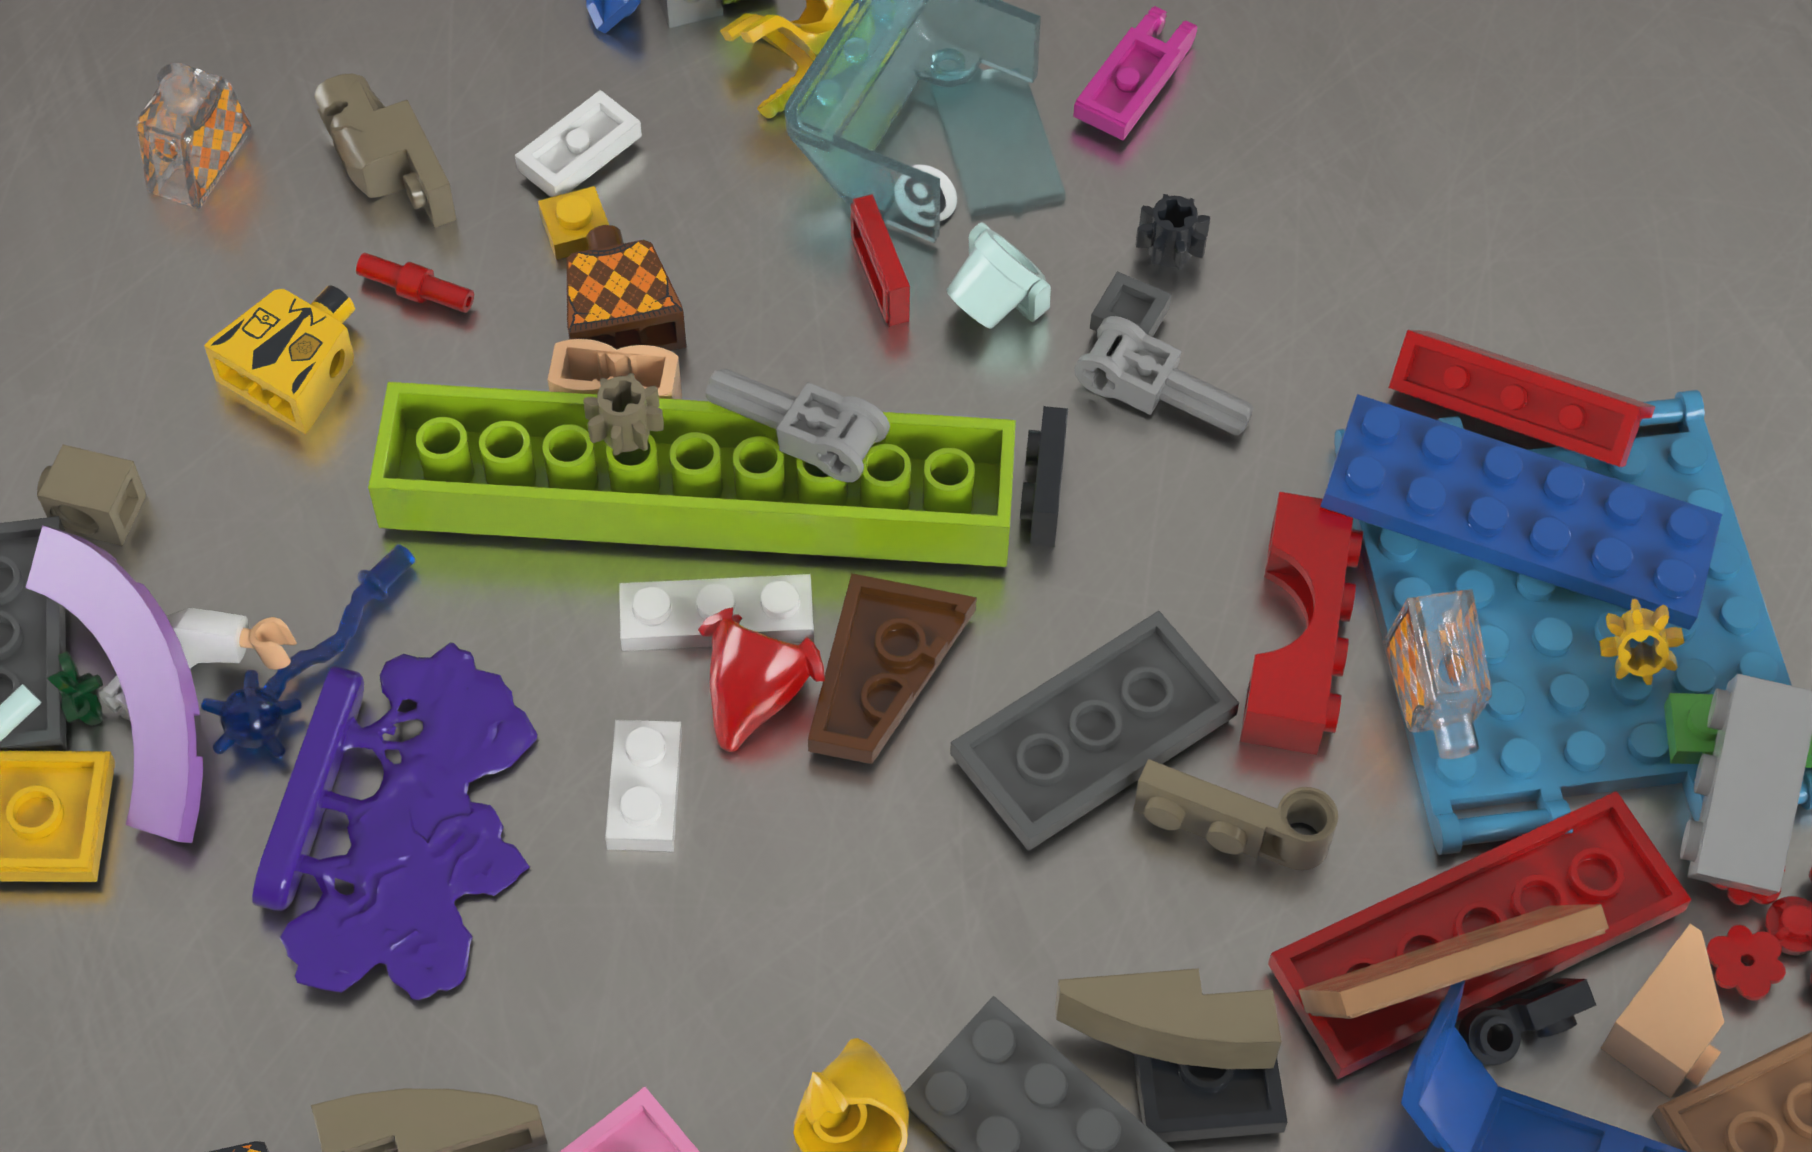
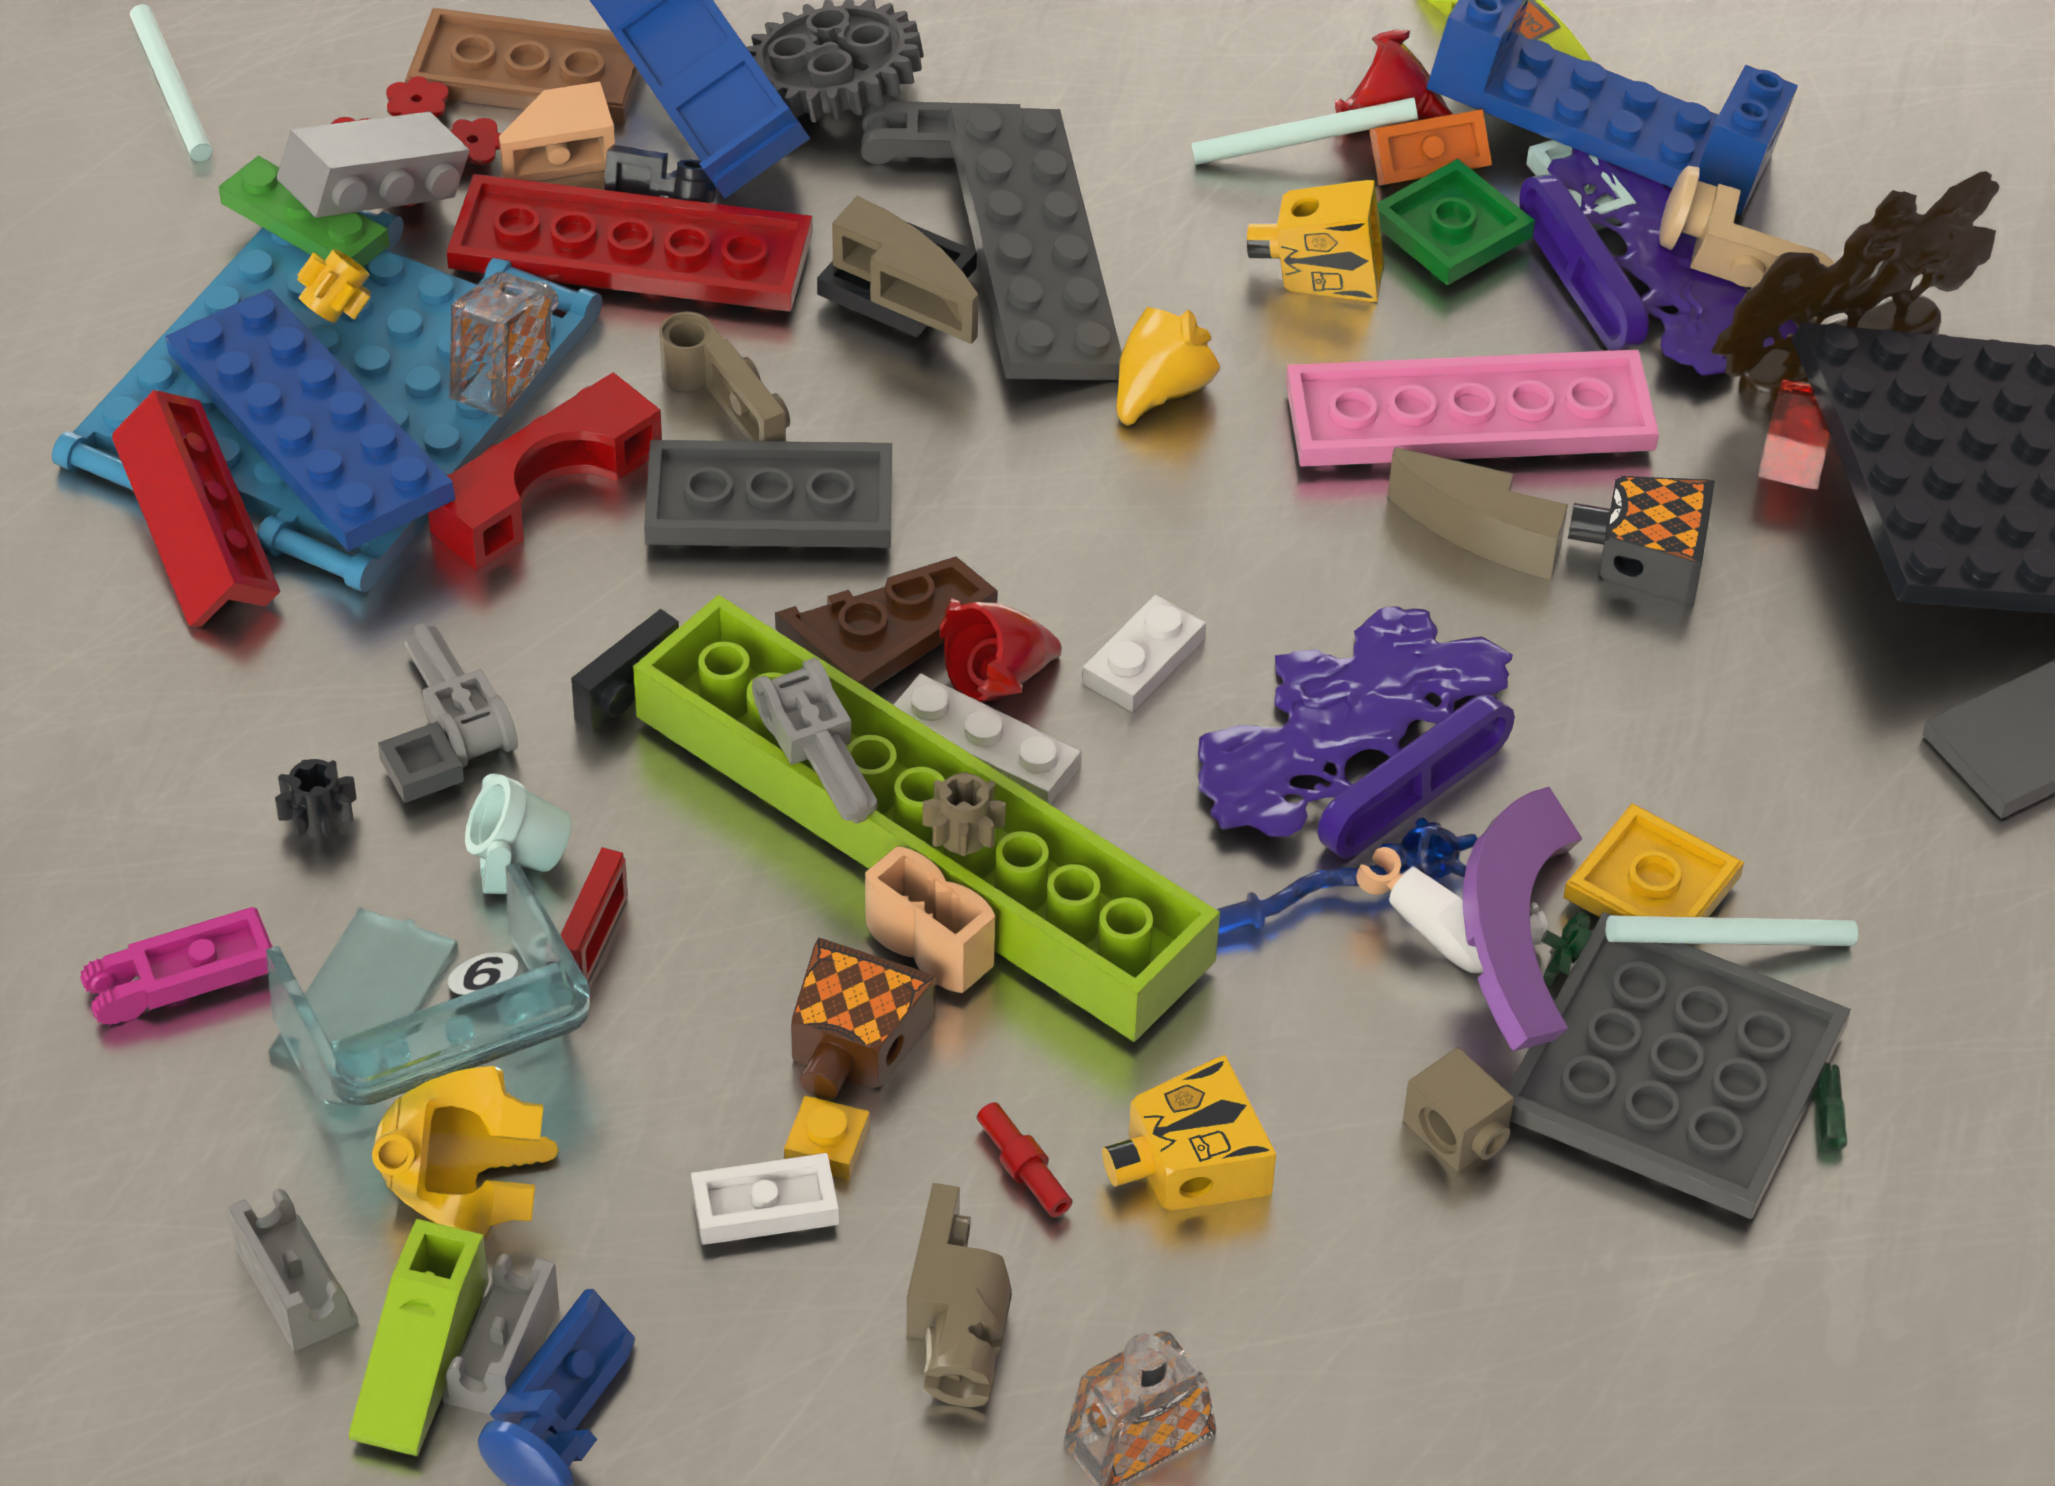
camera: 145 degrees left, 10 degrees down
medium nougat tile [1299,904,1609,1019] -> none

